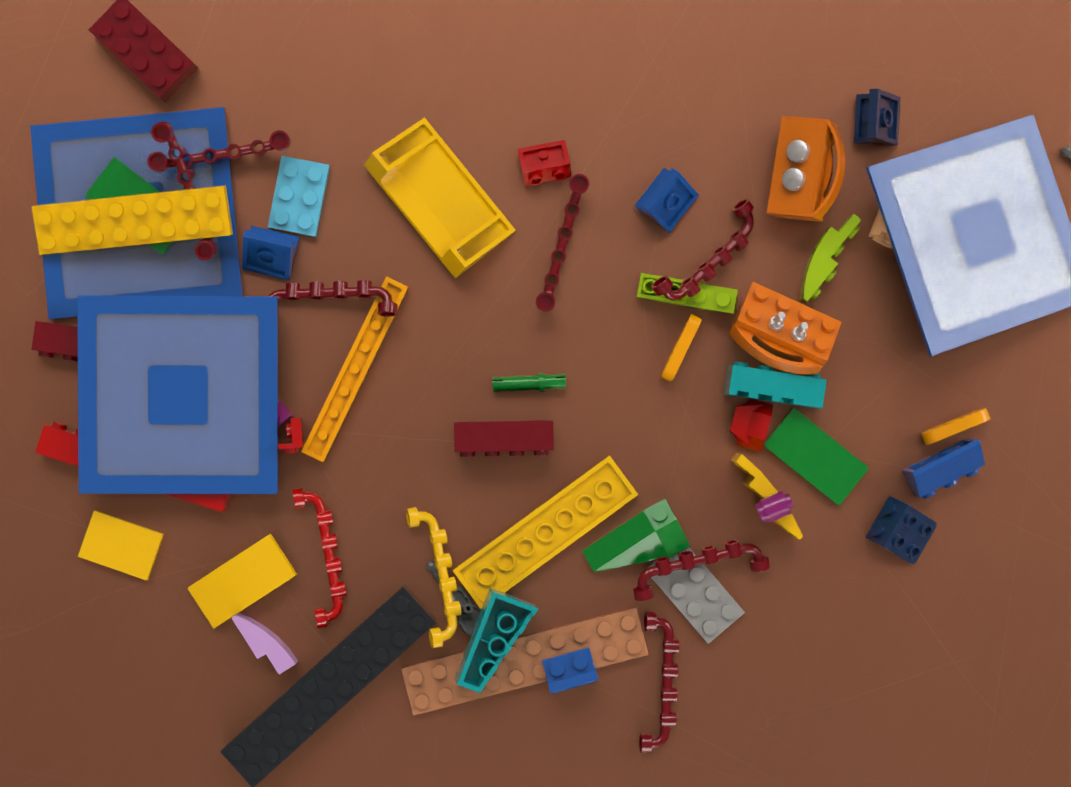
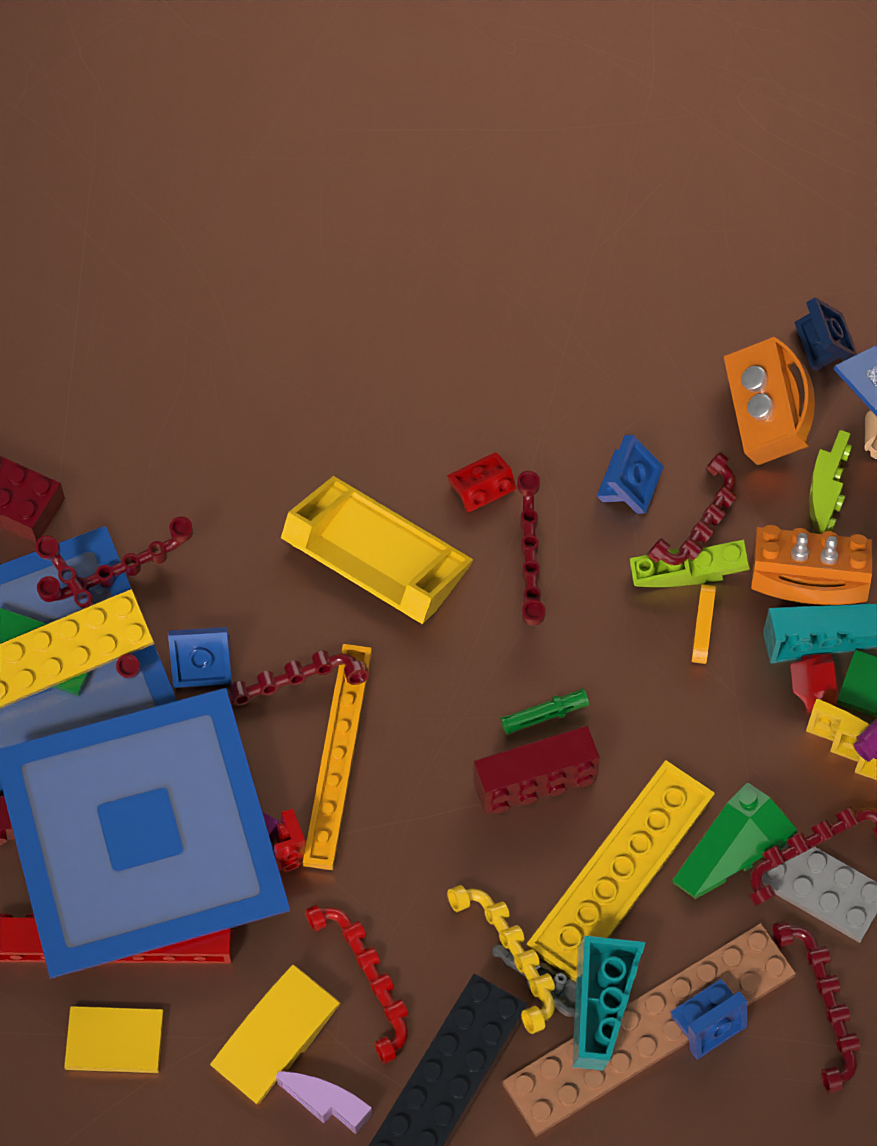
camera: 15 degrees left, 25 degrees down
medium azure plate [268,156,330,237] -> none

